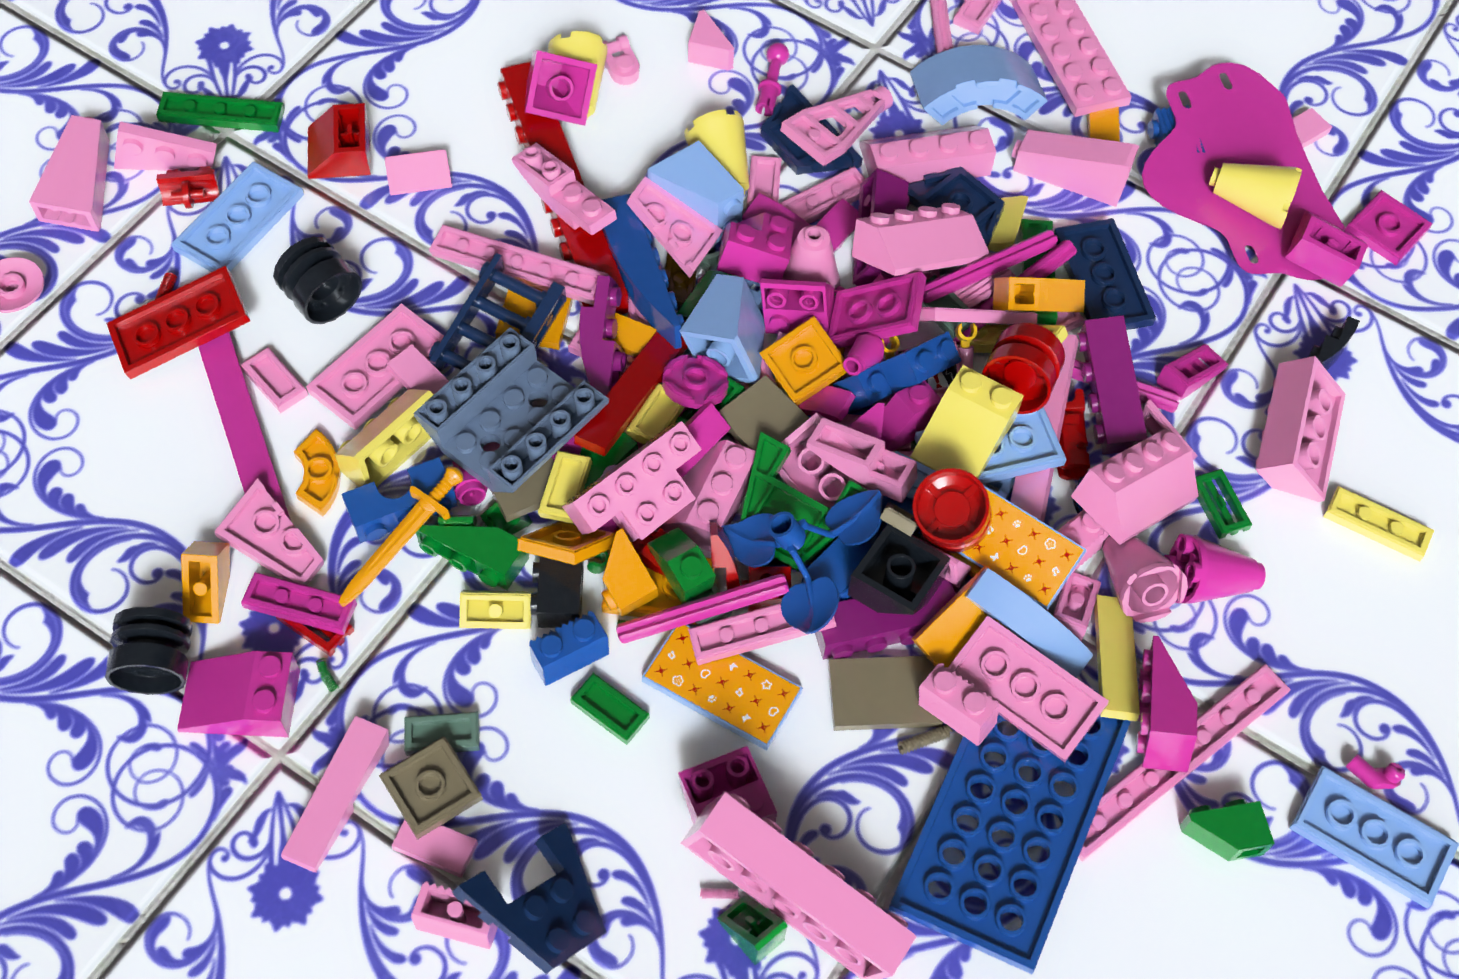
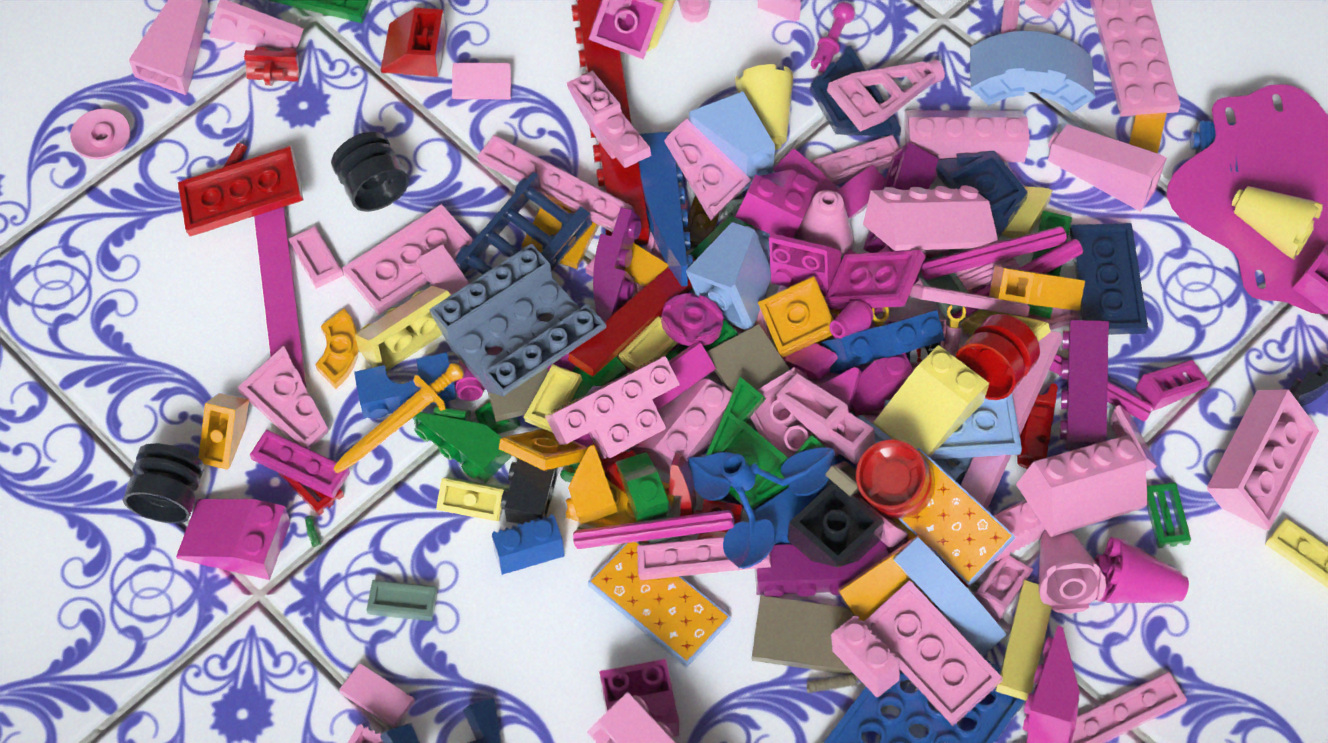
camera: 15 degrees right, 0 degrees up
light blue tile [171,161,304,272] -> none
bright pink slope [281,716,390,873] -> none
dark tan tile [379,736,483,840] -> none
green tile [570,672,650,745] -> none
bright pink tile [747,155,782,208] -> none

